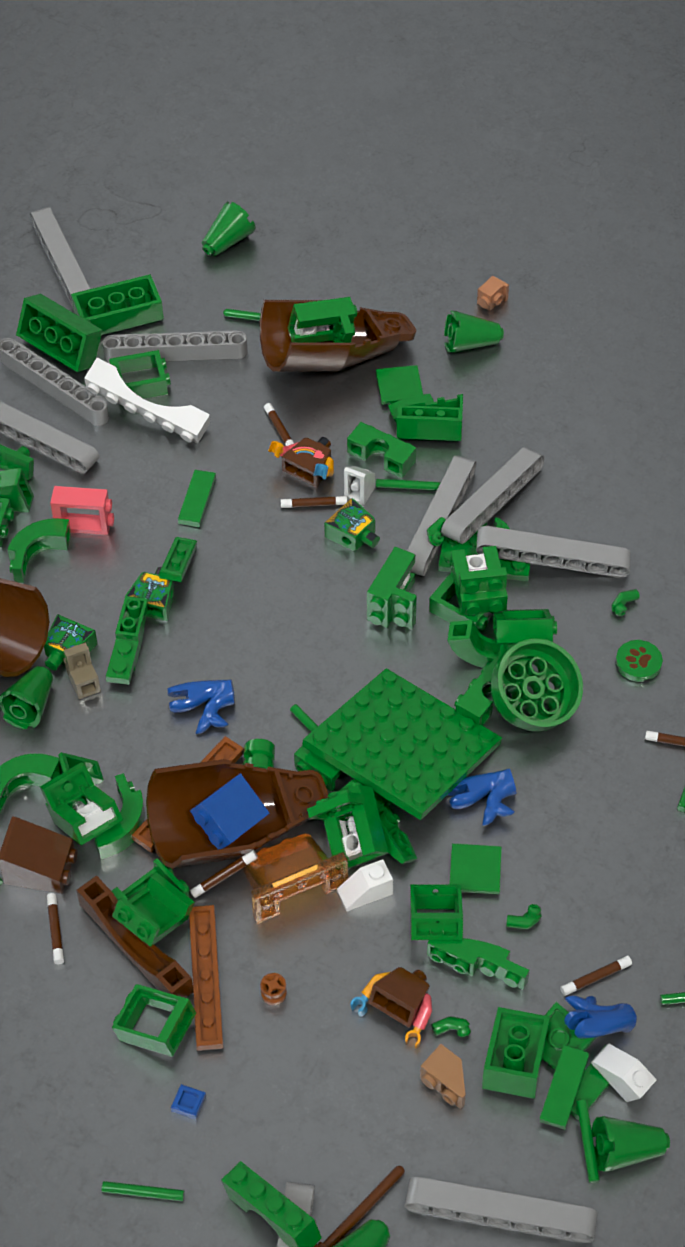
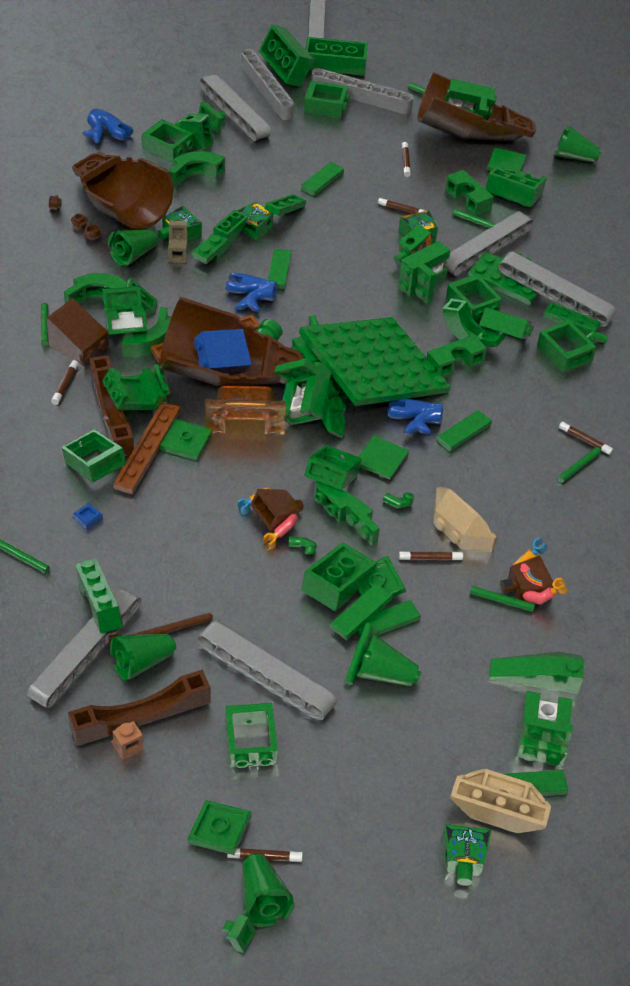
camera: 20 degrees right, 5 degrees down
coral window [50,486,114,535] -> none
white arch [84,358,210,444] -> none
reddish brown bar [190,851,258,898] -> none
green cone [202,201,256,256] -> none
dark orange wheel [260,973,287,1006] -> none
reddish brown torso [268,437,334,488] -> none
white slope [337,860,393,912] -> none
white slope [344,466,375,505] -> none
medium nougat slope [420,1044,466,1109] -> none
green arm [427,517,446,546] -> none
light grey beam [441,447,545,544] -> none
green brick [450,546,508,615] -> none
nougat brick [477,276,509,311] -> none
green wheel [491,639,583,732] -> none
blue piece [564,996,637,1039] -> none
white slope [591,1044,657,1102] -> none
green tile [615,640,663,682] -> none
none -> green plate [160,419,212,461]
none -> green tile [268,249,292,290]
none -> green torso [393,224,431,265]
none -> tan wedge [433,487,497,552]
none -> green tile [436,410,492,452]
none -> green window [537,320,596,372]
none -> green tile [543,302,601,335]

